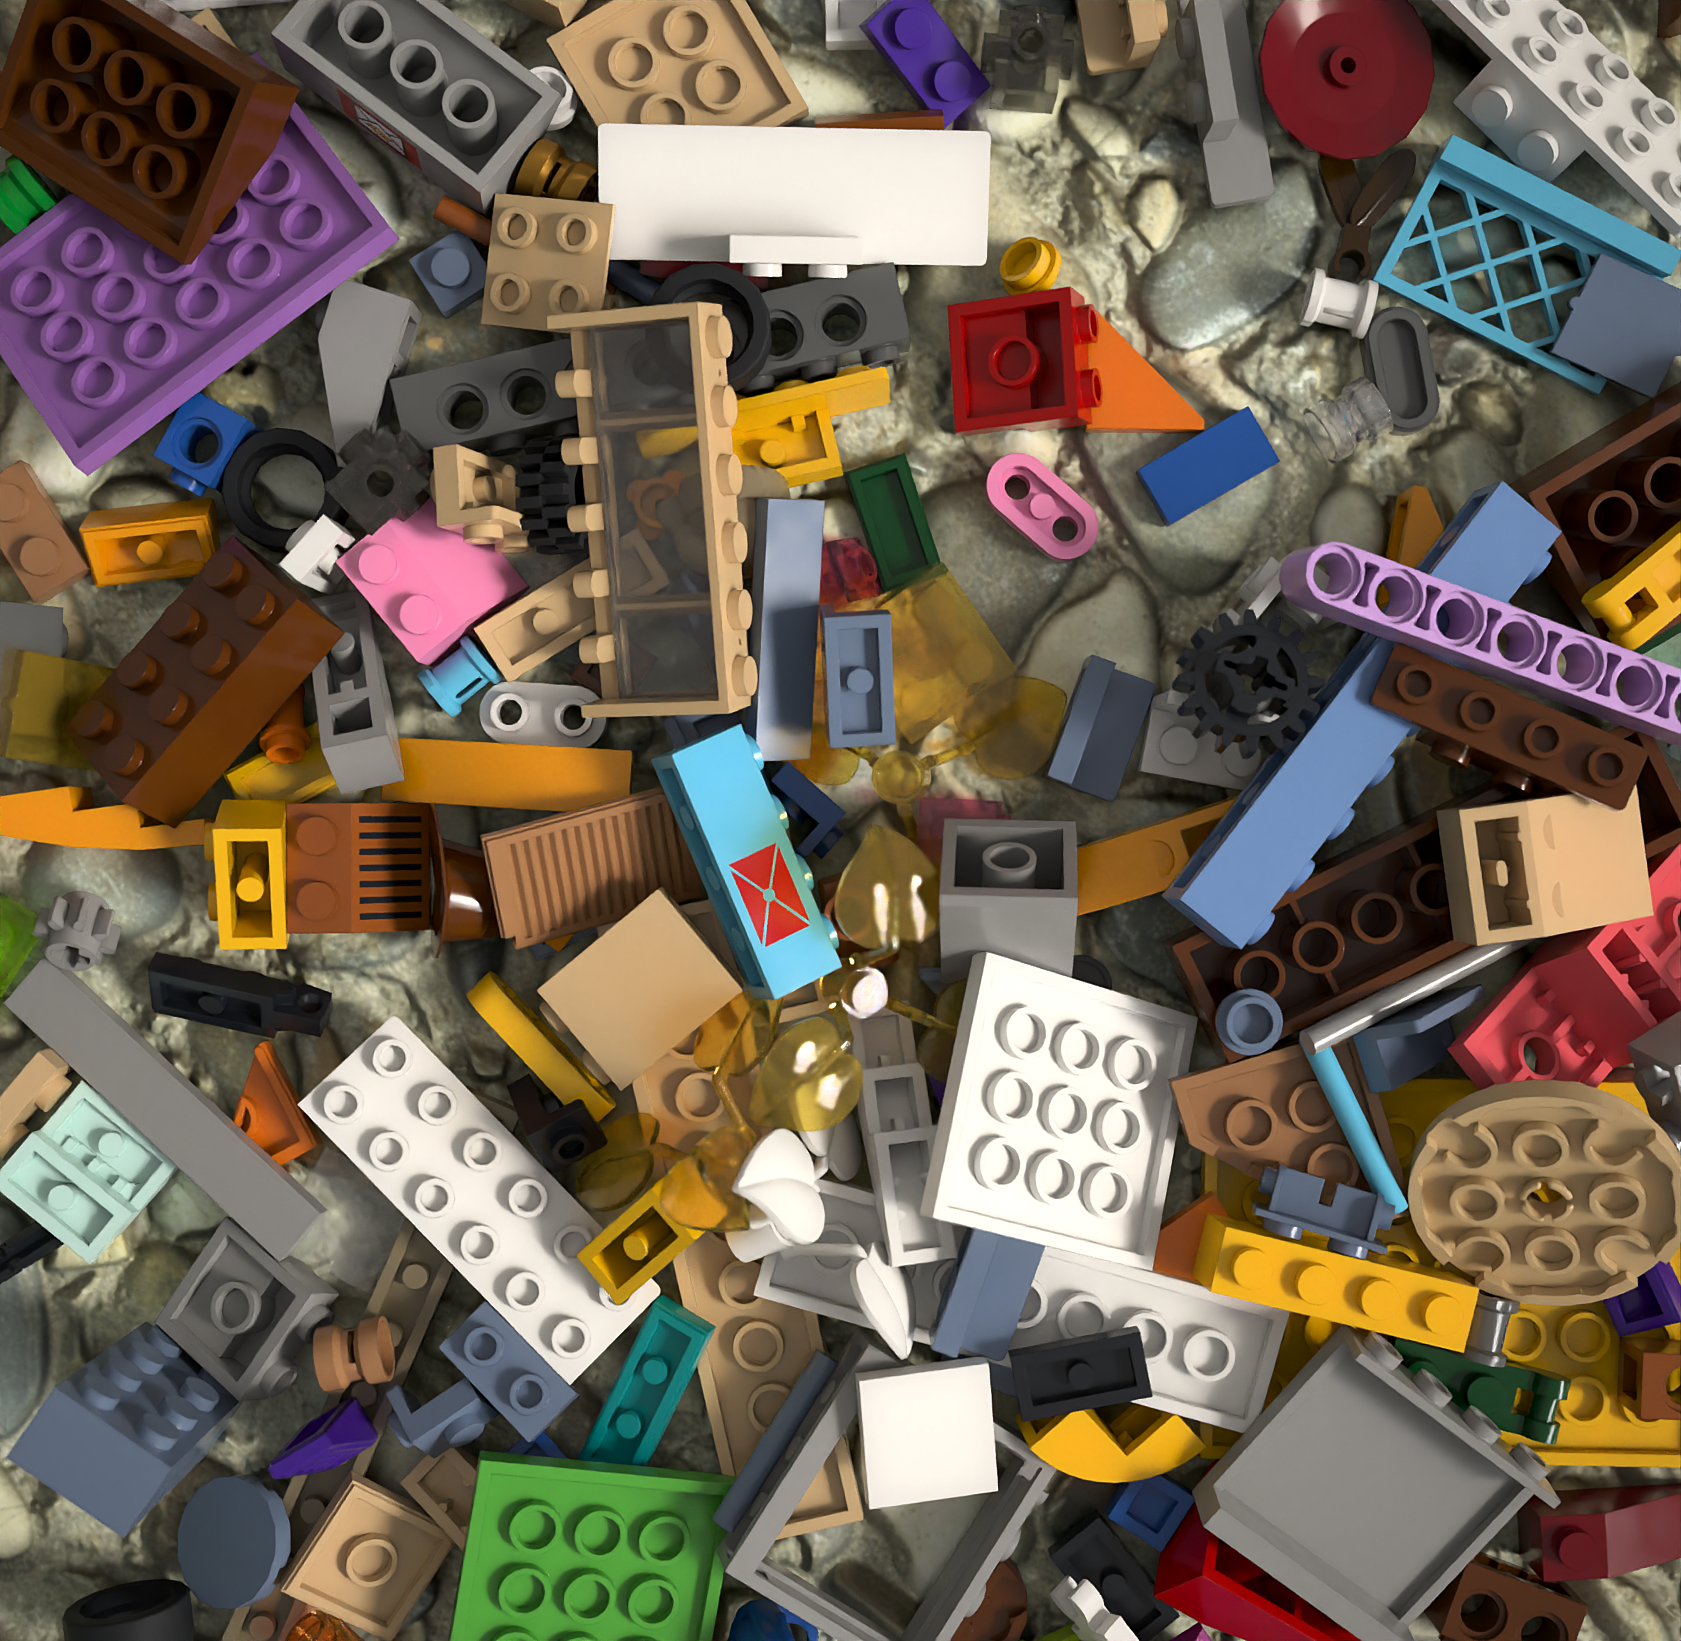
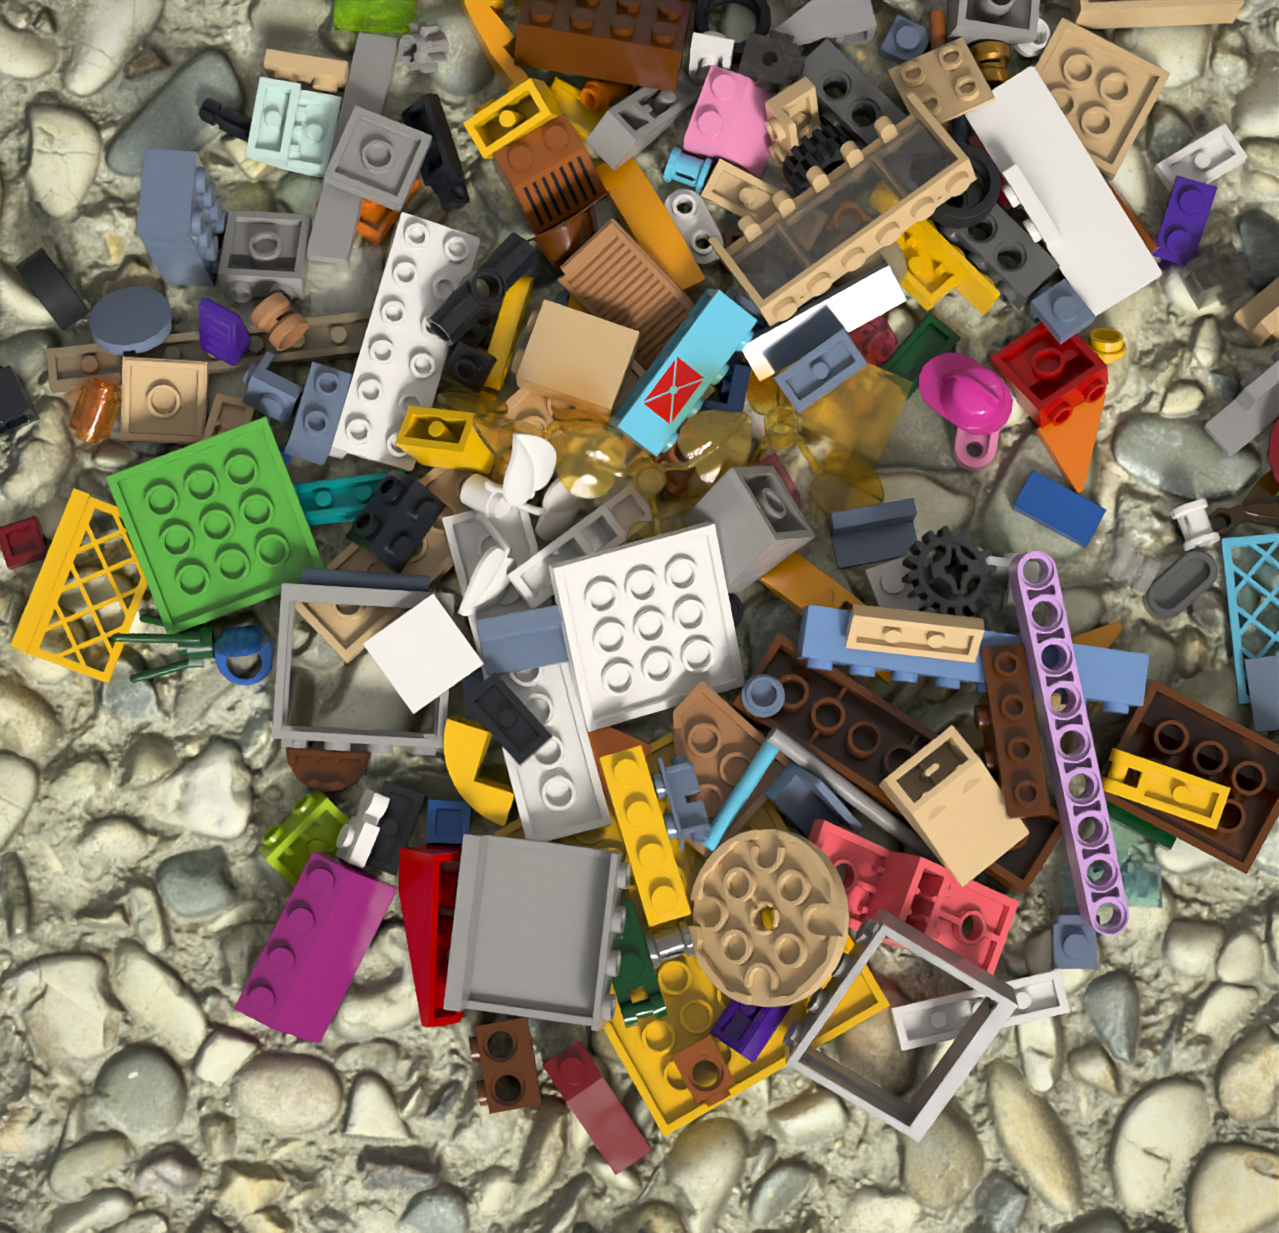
camera: 55 degrees right, 10 degrees down
none -> light grey plate [324,105,432,213]
none -> black bracket [346,469,446,574]
none -> black piece [426,233,539,346]
none -> tan plate [845,604,985,663]
none -> dark pink piece [919,353,1013,435]
none -> sand blue bracket [1029,279,1095,345]

